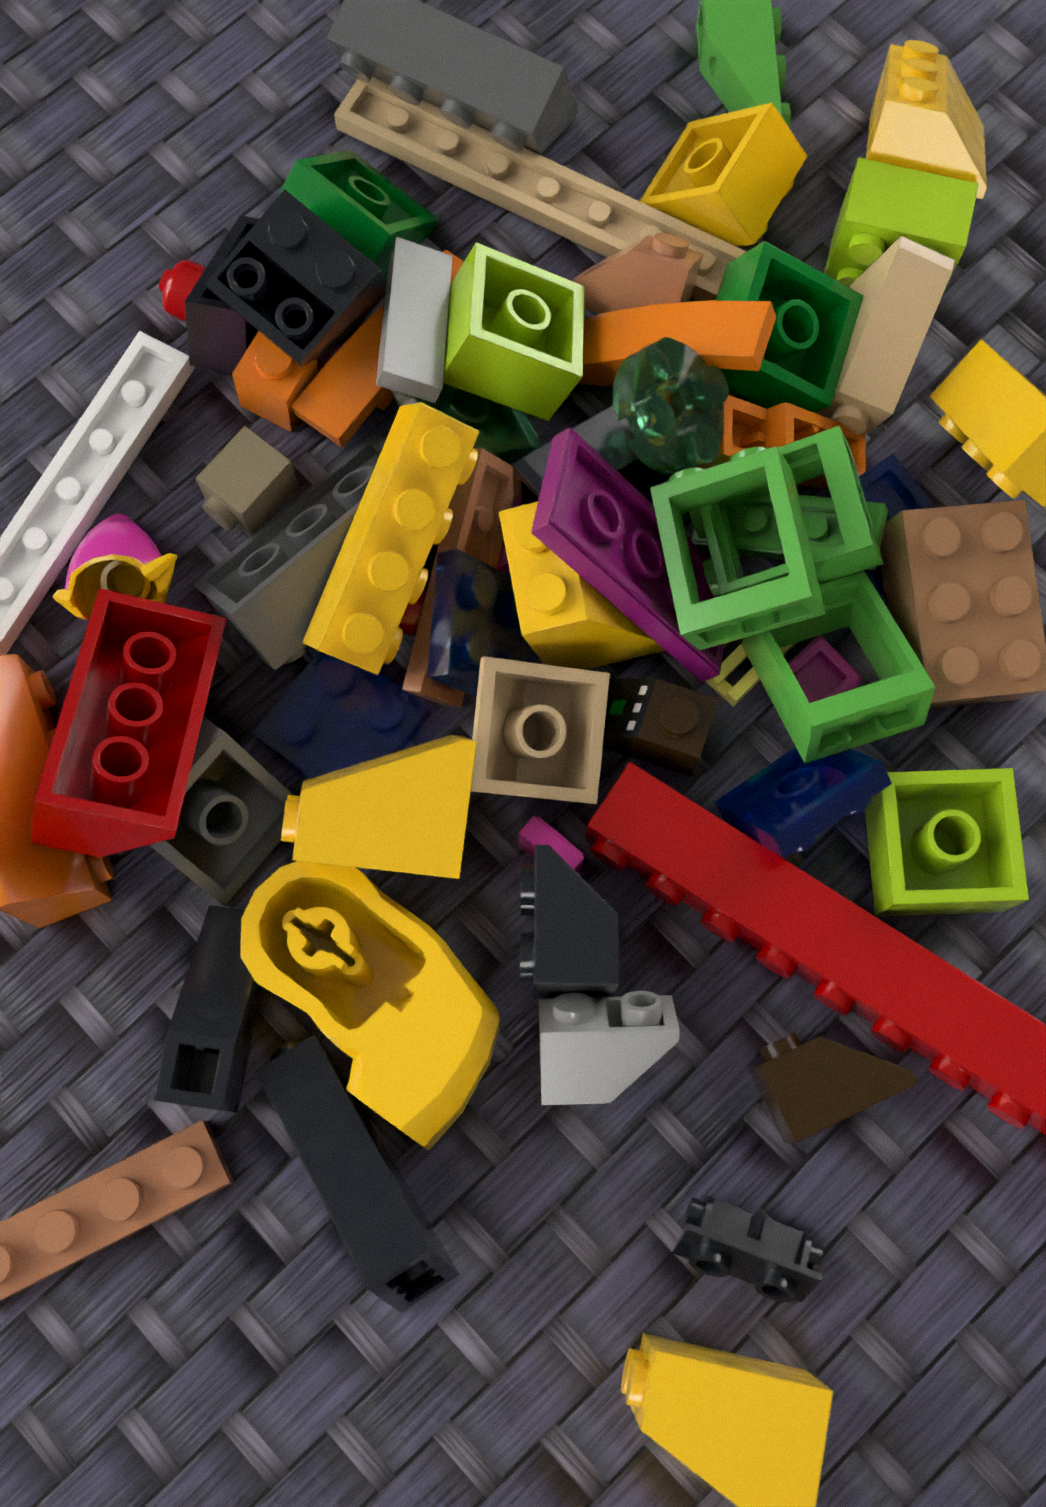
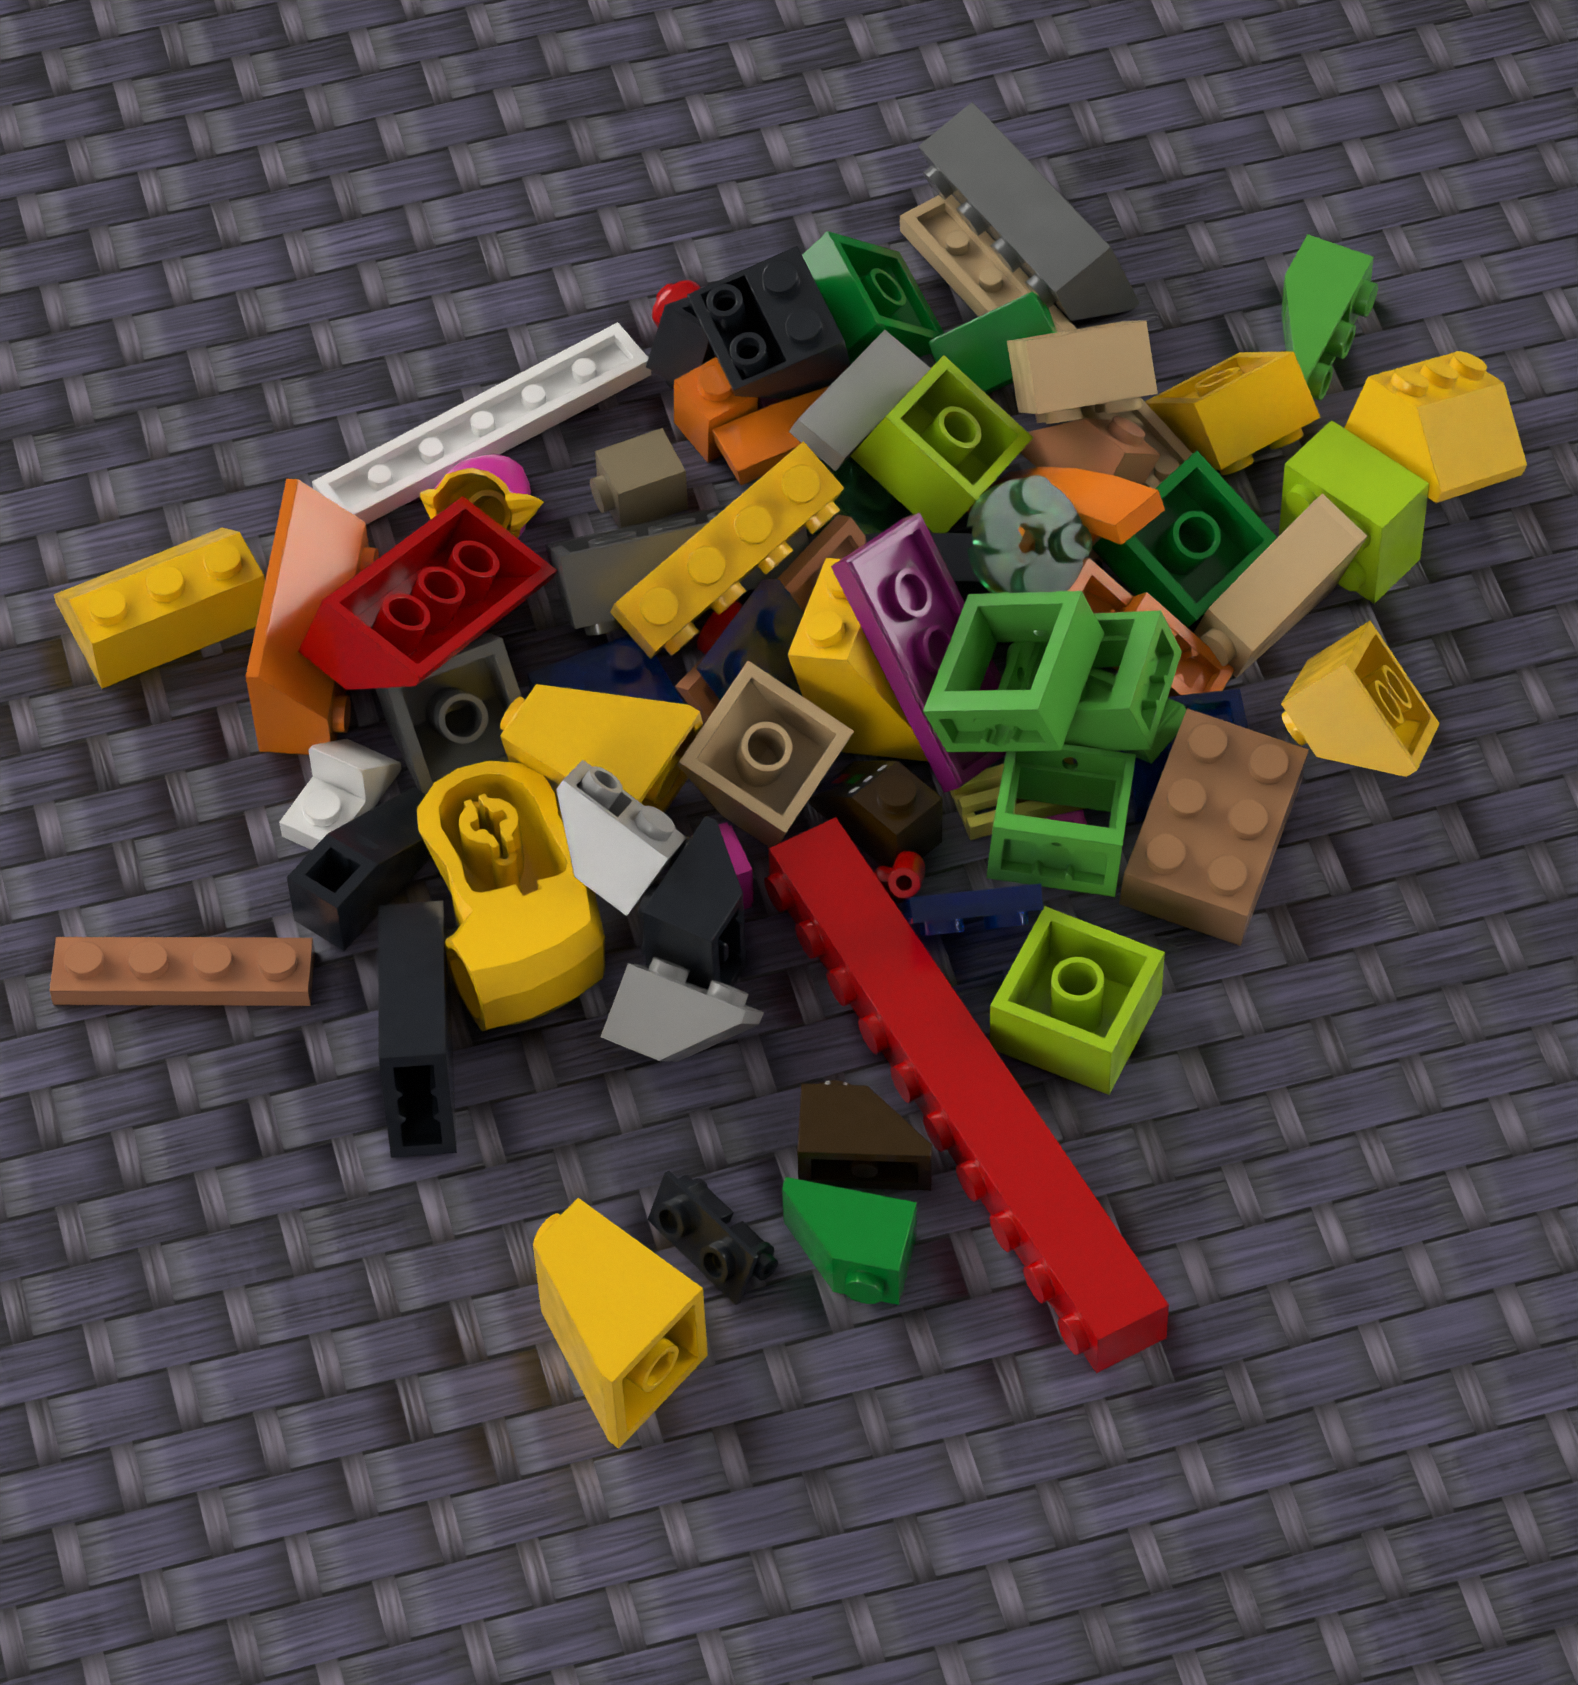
camera: 30 degrees right, 20 degrees down
none -> white slope [279,739,401,850]
none -> slope [556,760,687,916]
none -> green slope [782,1177,917,1305]
none -> red arm [874,851,926,904]
none -> green slope [929,292,1057,395]
none -> tan brick [1007,320,1158,424]

